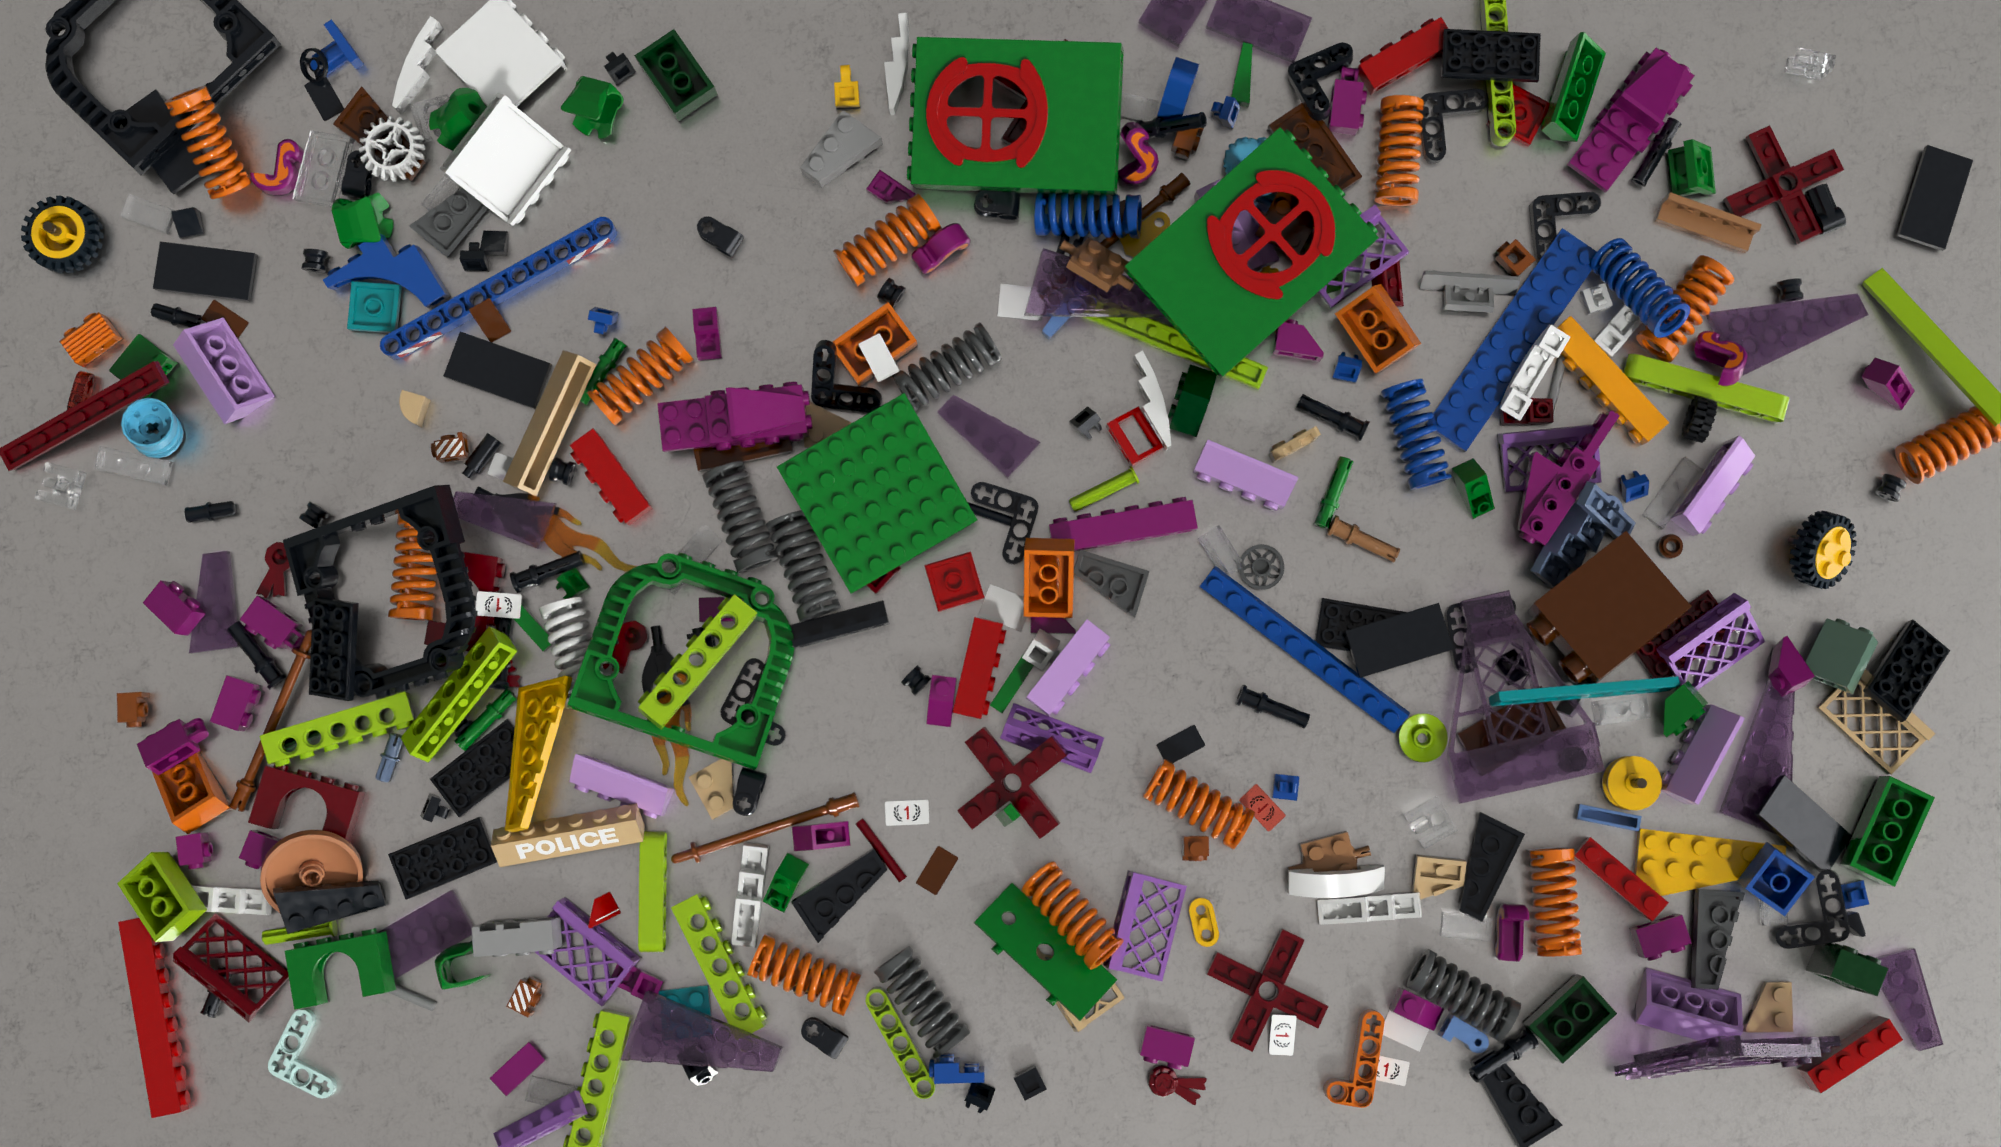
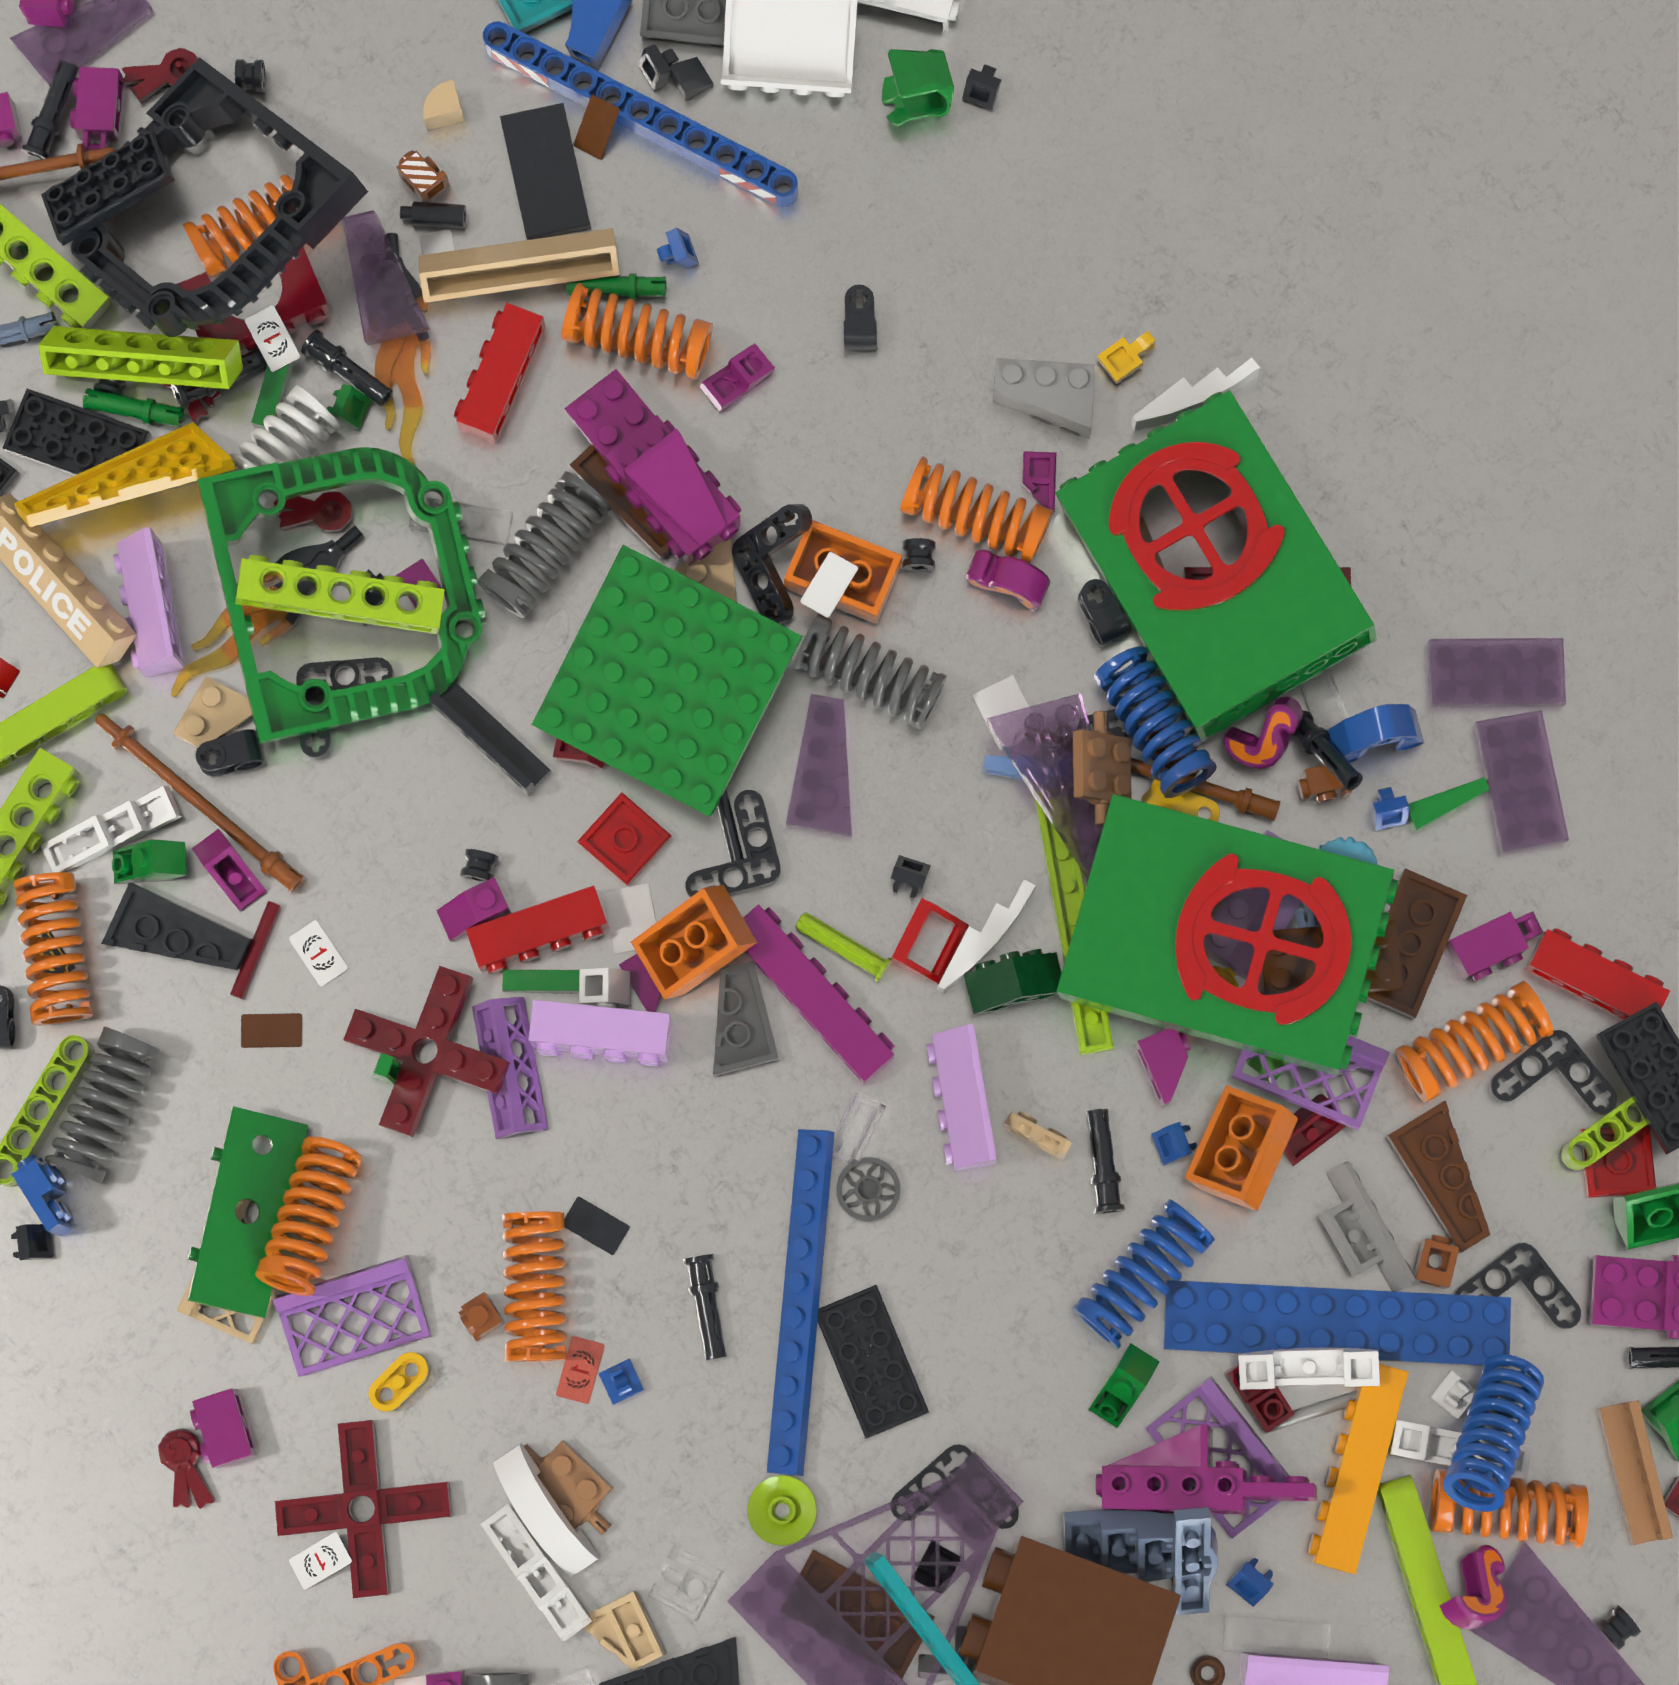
camera: 60 degrees right, 5 degrees down
black wheel [549,457,576,486] -> none
dark green brick [634,29,718,121] -> none
dark grey piece [766,510,841,622] -> none
black tile [1014,1066,1047,1101] -> none
black beam [1288,42,1353,121] -> none
green pin [1314,456,1354,529] -> none
medium nougat pin [1326,515,1400,563] -> none
black tile [1344,603,1454,678] -> none
black tyre [1682,396,1717,443] -> none
none -> reddish brown wing [1386,1100,1491,1253]

